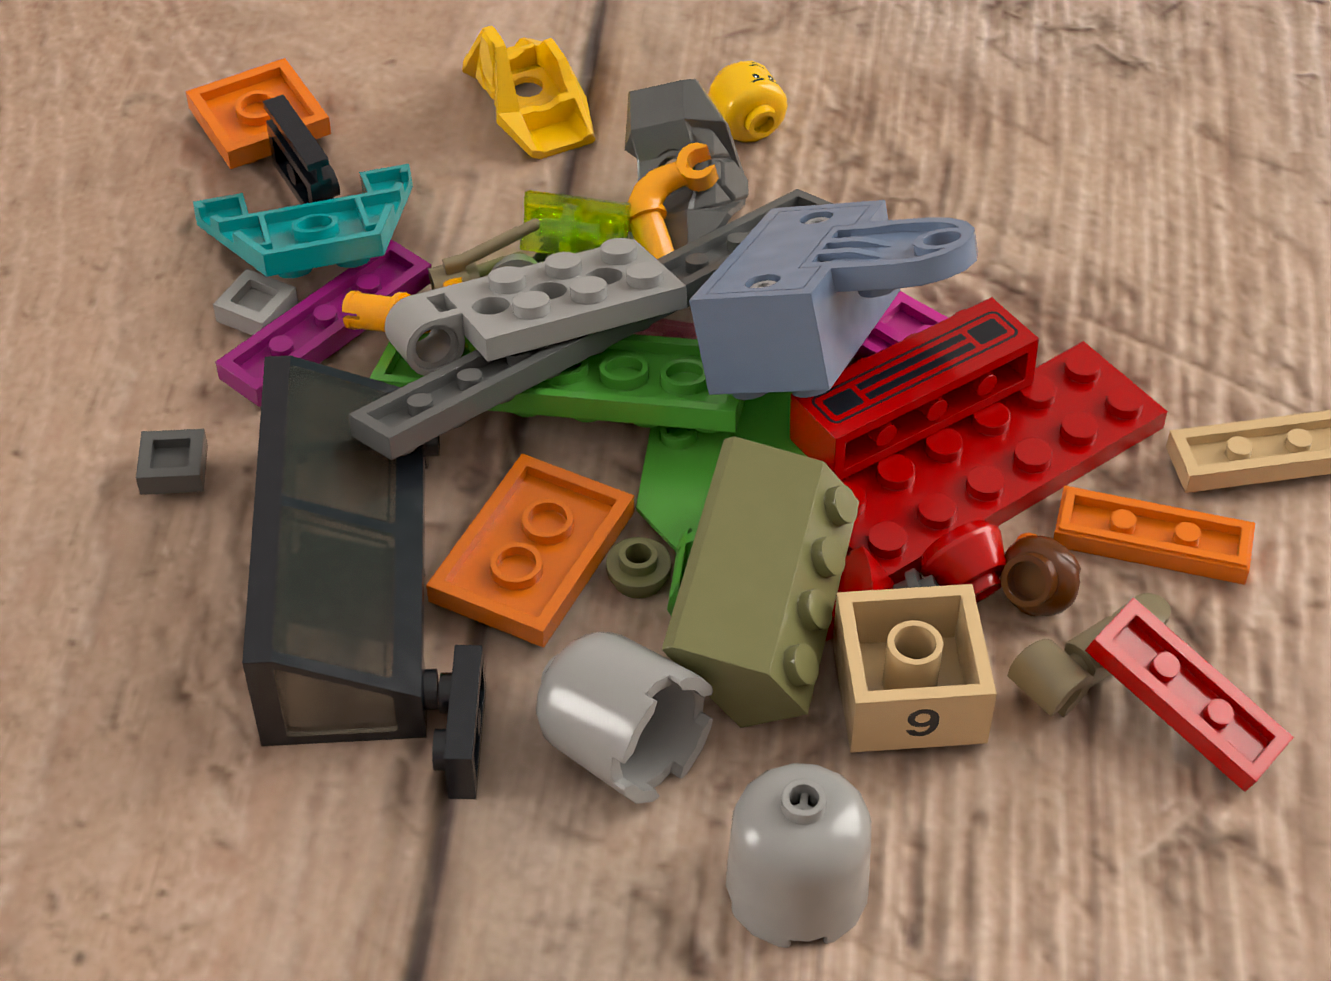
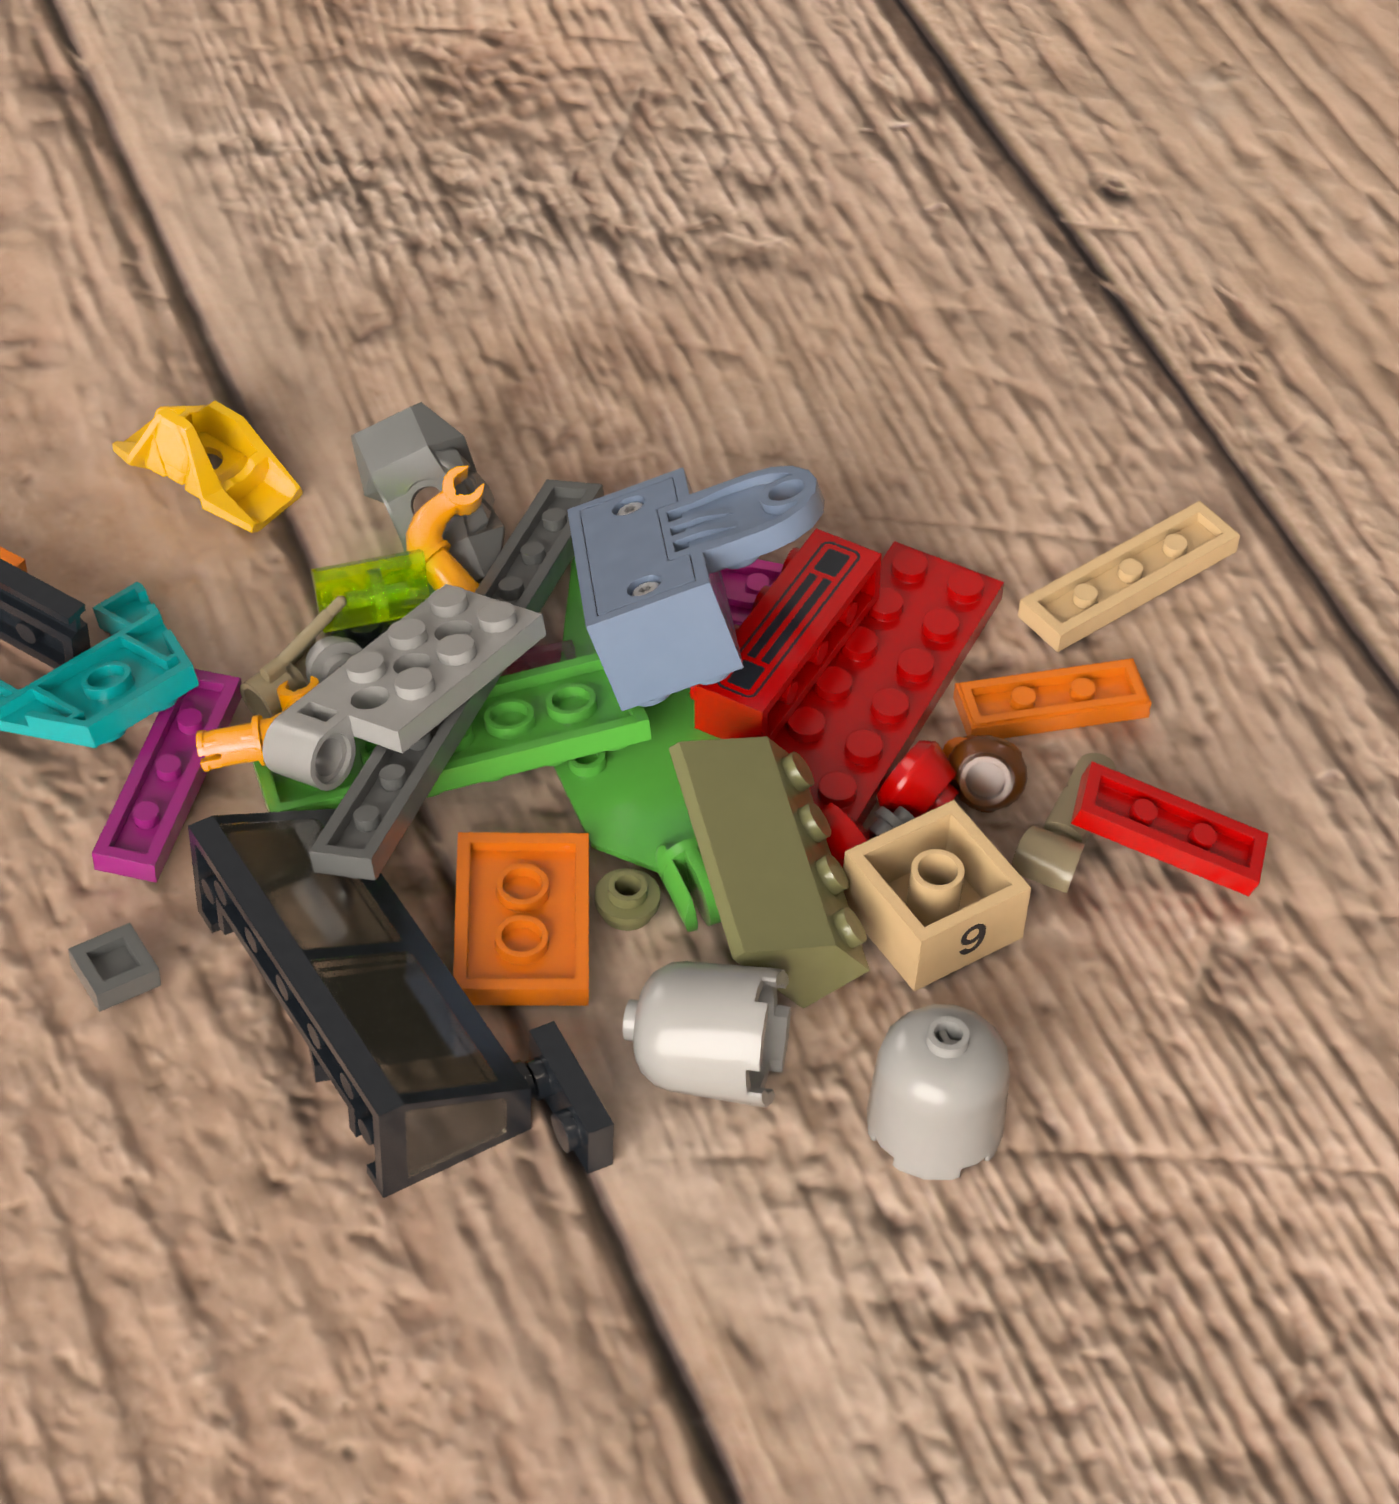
camera: 30 degrees left, 0 degrees up
light grey plate [213,269,298,335] -> none
yellow head [708,61,788,142] -> none

